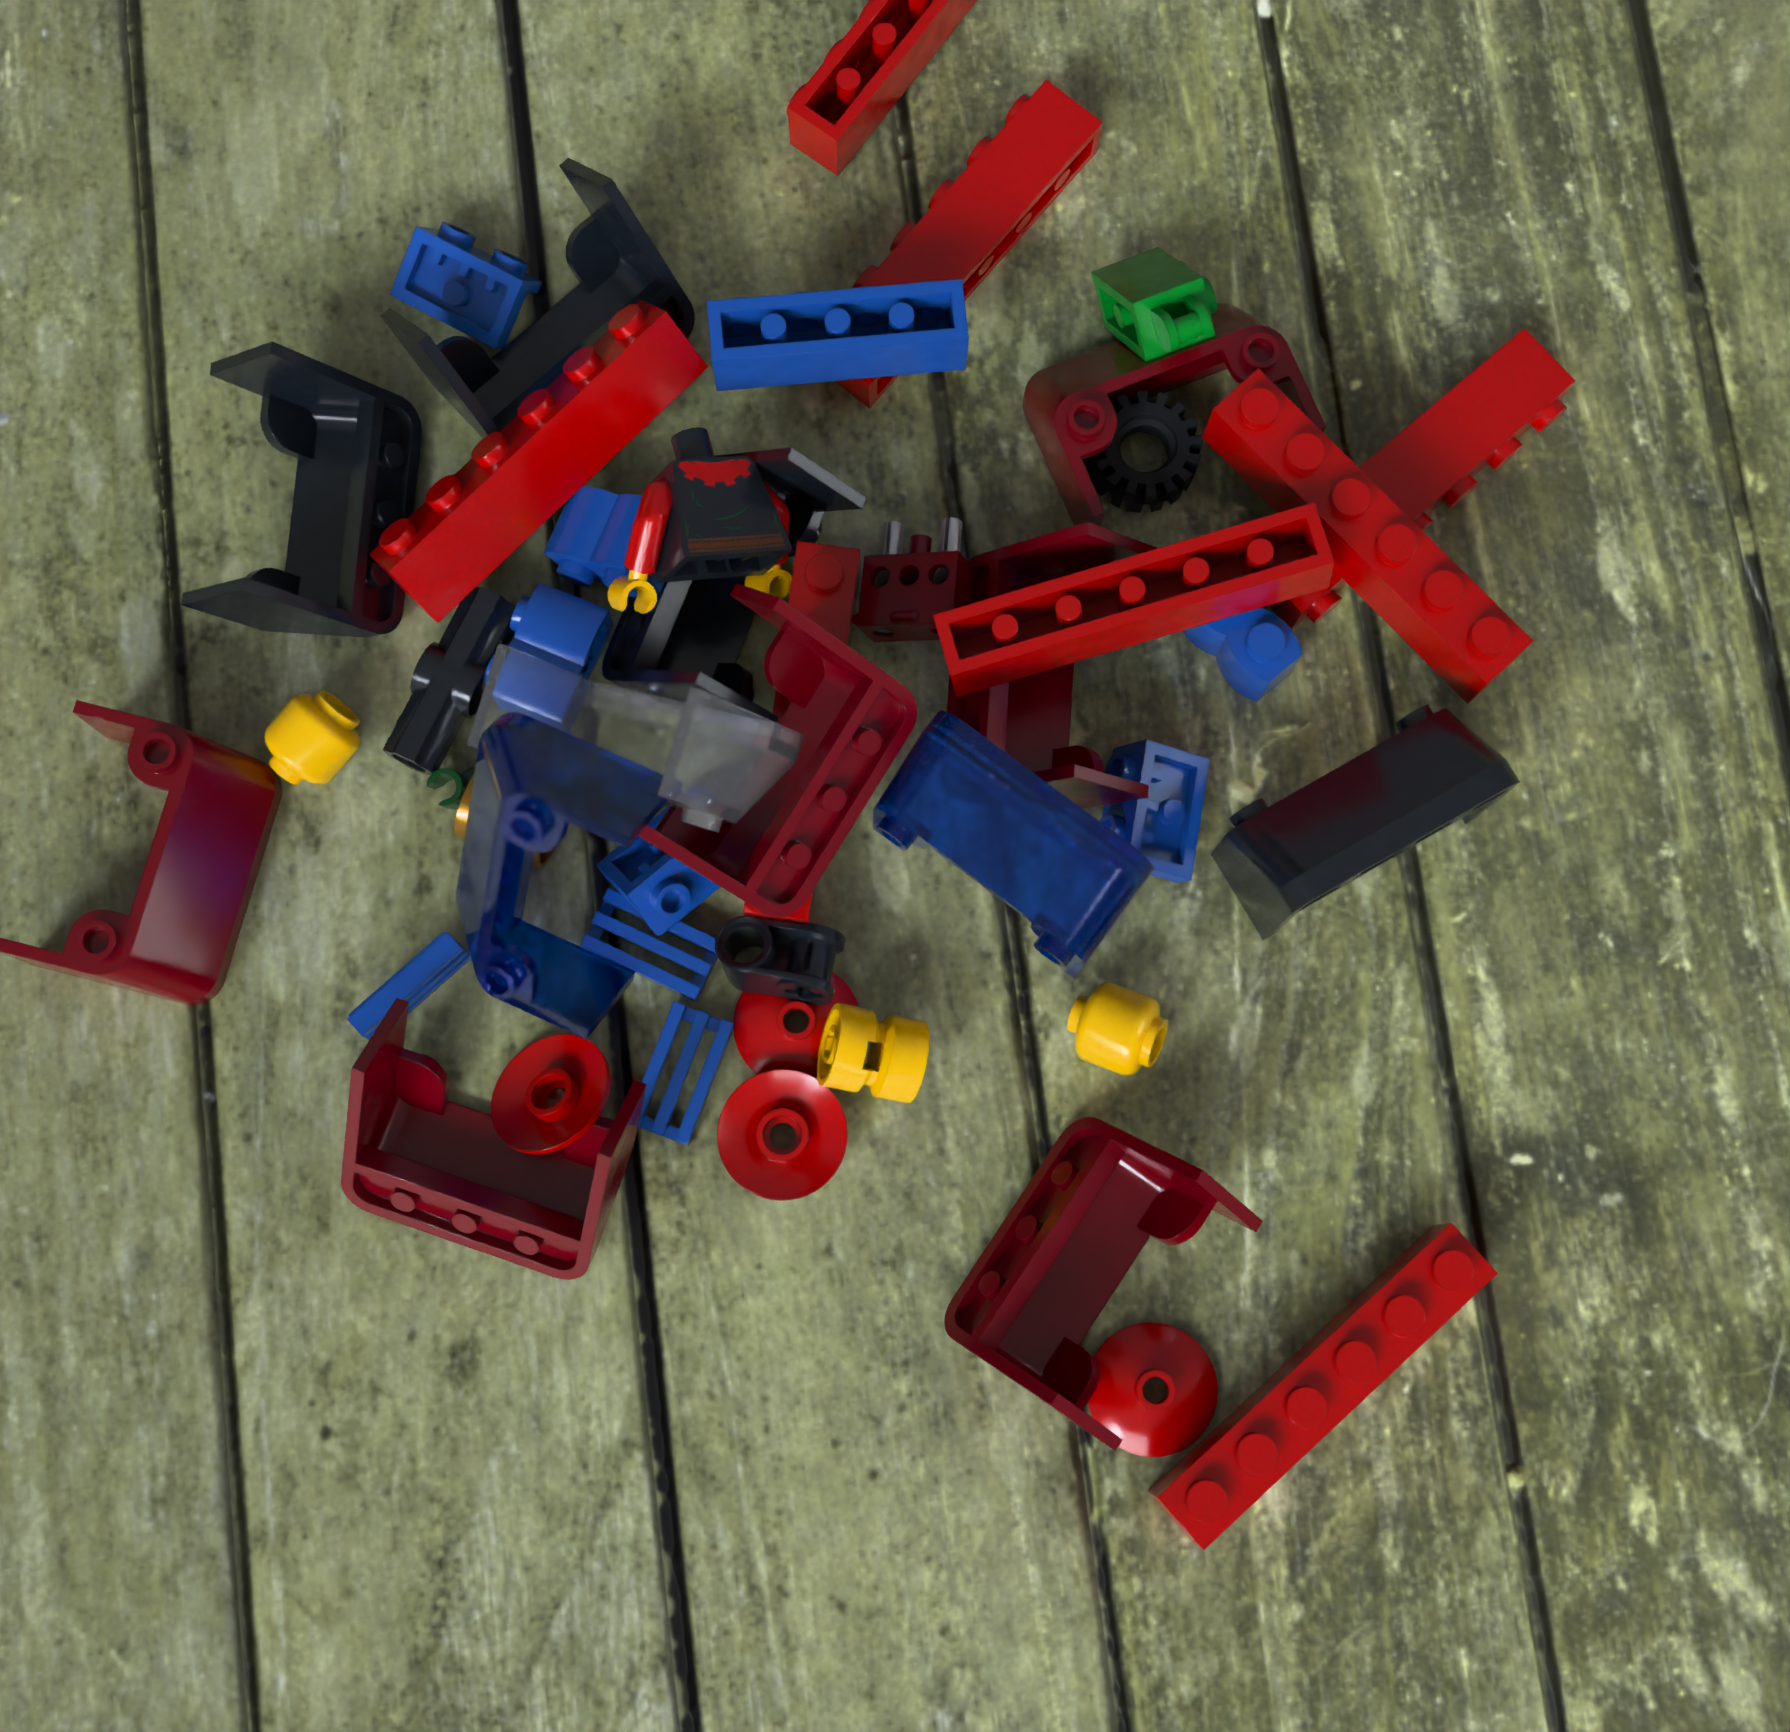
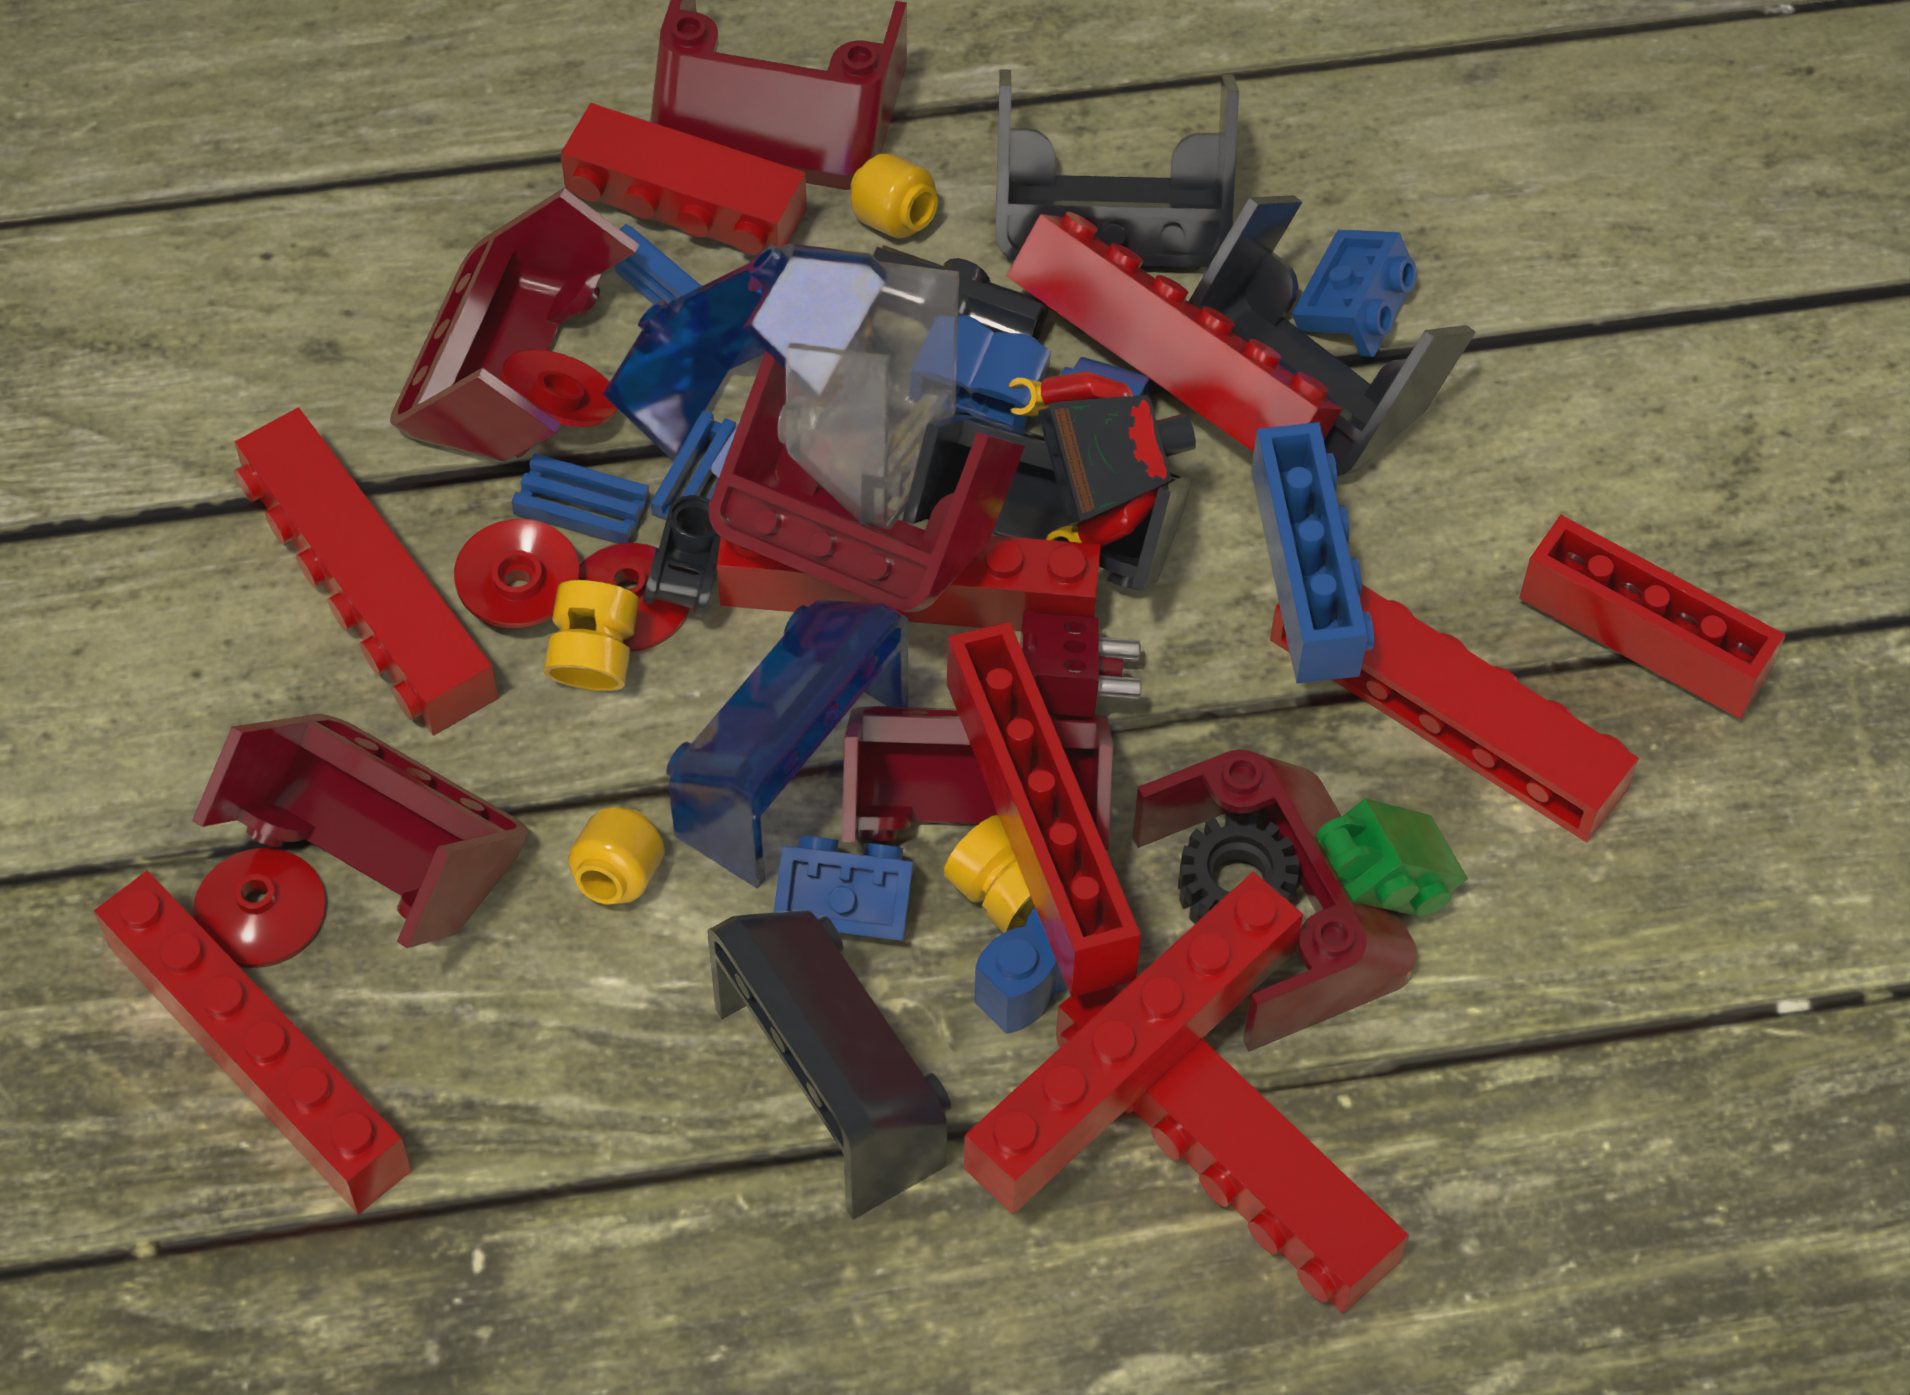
camera: 90 degrees right, 20 degrees down
none -> red brick [234,407,498,736]
none -> red brick [560,102,807,261]
none -> yellow wheel [944,815,1035,933]

